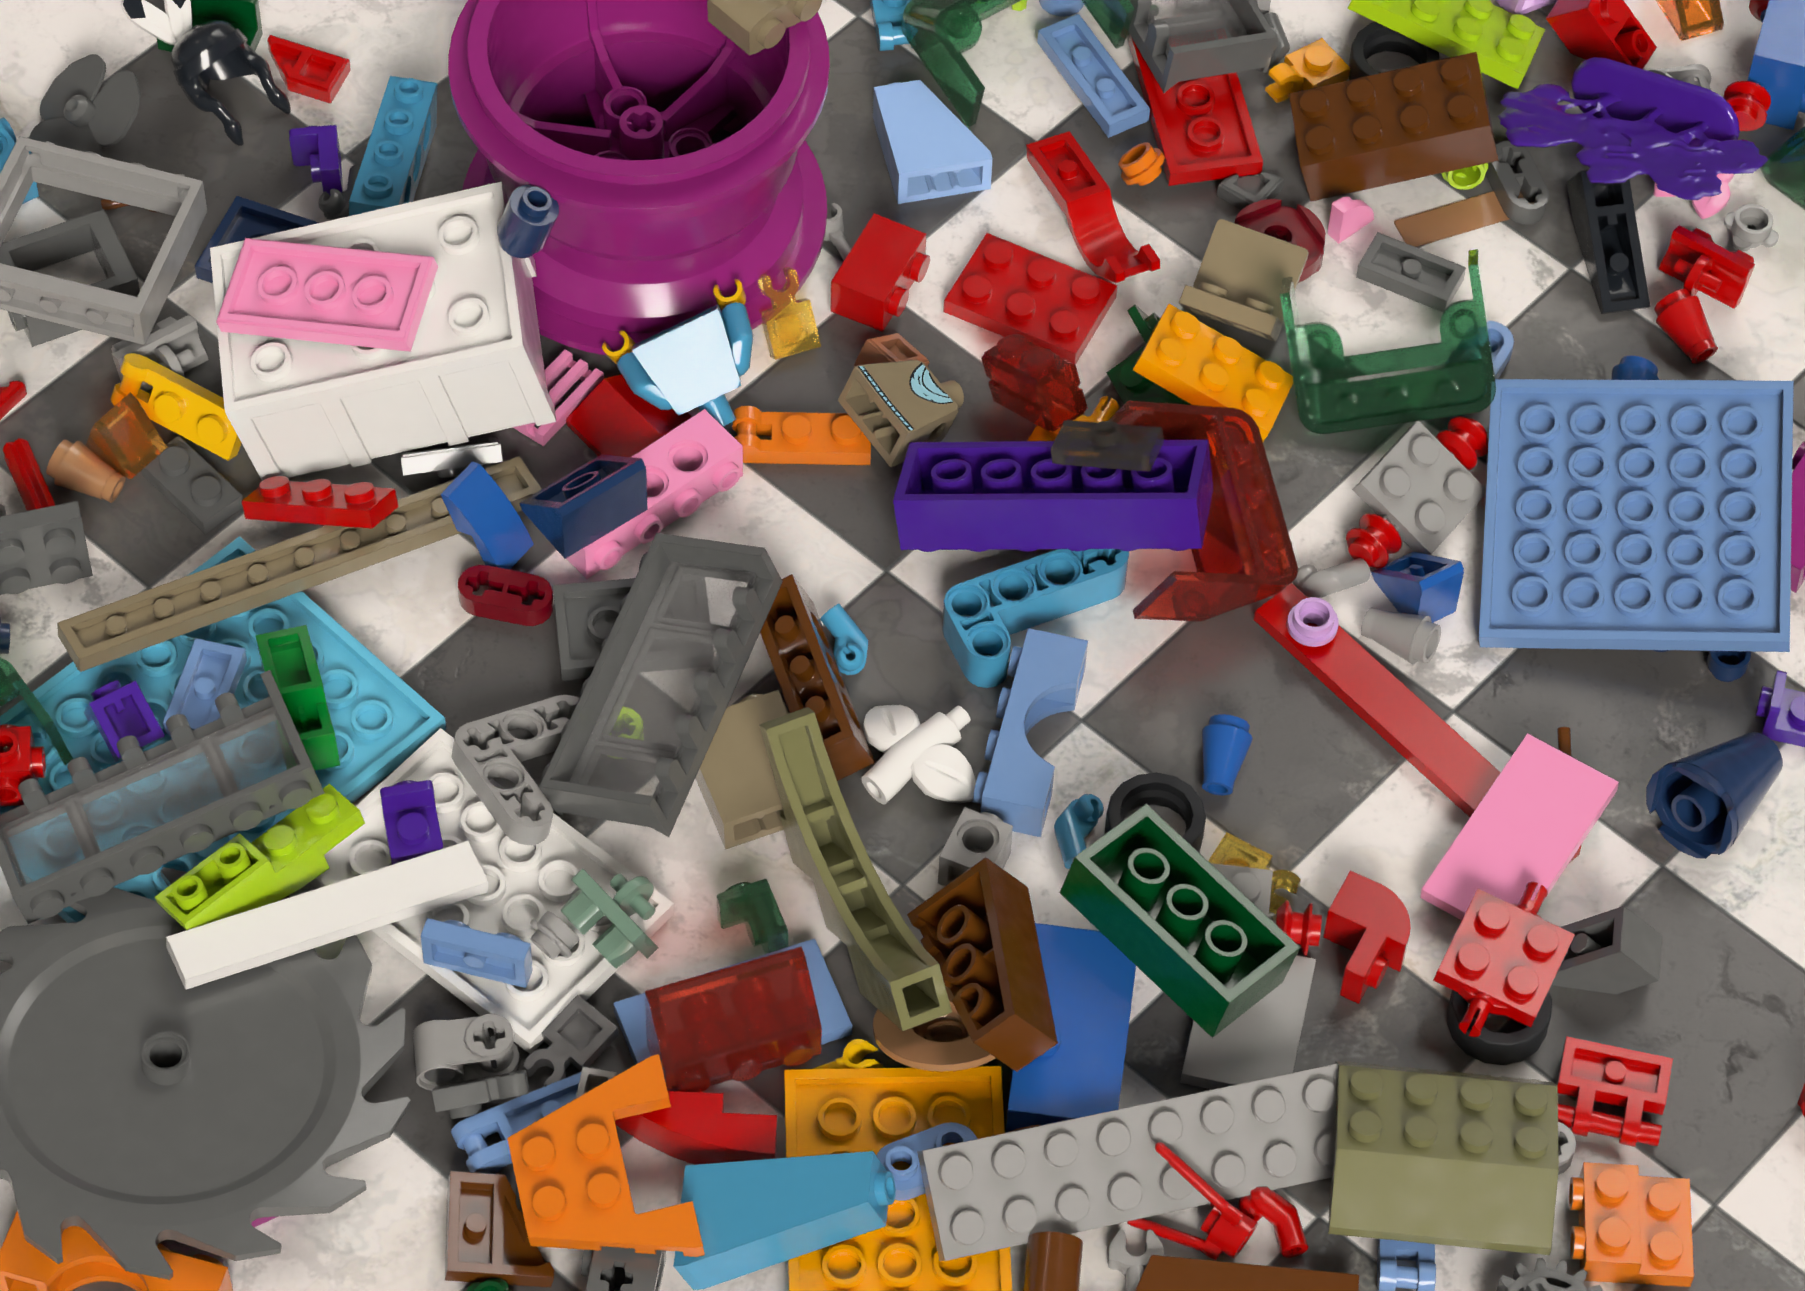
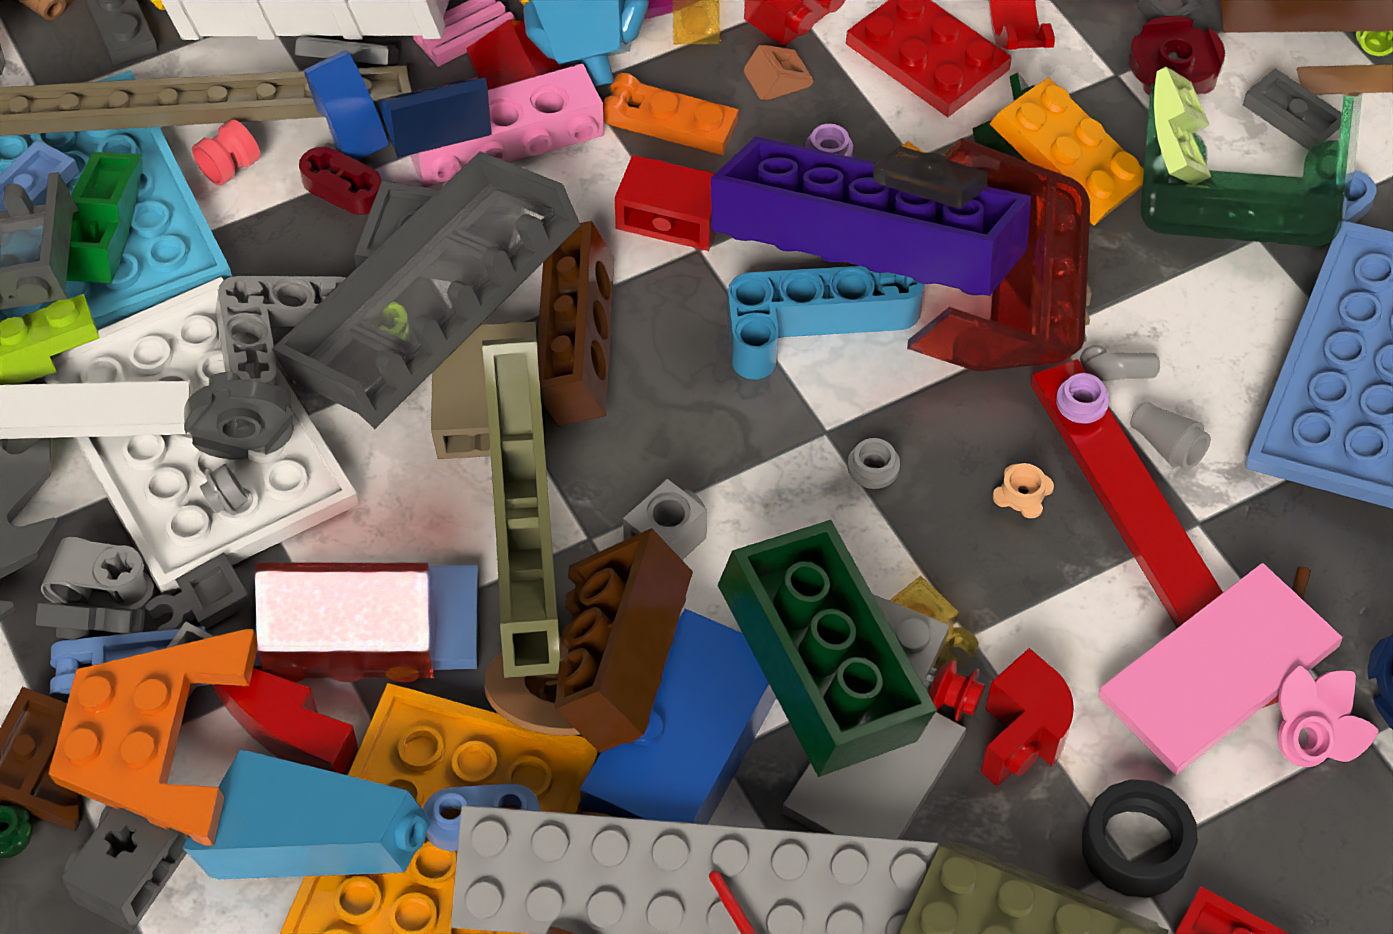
camera: 20 degrees right, 0 degrees up
red plate [241,476,399,529] -> none
dark purple bracket [380,780,443,865] -> none
medium blue plate [421,918,533,988] -> none
sand green hips [560,869,659,969] -> none
clear green bracket [716,879,789,954] -> none
yellow hand [812,1039,883,1069] -> none
dark azure arm [820,603,868,675] -> none
dark tan torso [837,360,964,467] -> none
white plant [861,705,976,804] -> none
medium blue arch [973,628,1088,837] -> none
clear red brick [981,334,1088,432] -> none
dark azure arm [1054,794,1104,869] -> none
black tyre [1104,772,1206,853] -> none
dark tan bracket [1179,219,1309,342] -> none
blue cone [1202,714,1253,796] -> none
bright pink tile [1327,196,1374,244] -> none
light grey plate [1346,416,1489,568] -> none
blue slope [1371,552,1464,623] -> none
plate [1433,882,1575,1037] -> none
dark grey slope [1551,906,1662,994] -> none
none -> dark grey plate [184,372,294,460]
none -> coral wheel [191,119,261,186]
none -> red brick [614,154,716,251]
none -> lavender plate [805,124,853,157]
none -> light grey plate [847,438,900,489]
none -> light nougat plate [993,463,1054,518]
none -> yellowish green slope [1154,67,1212,185]
none -> bright pink plate [1278,666,1378,767]

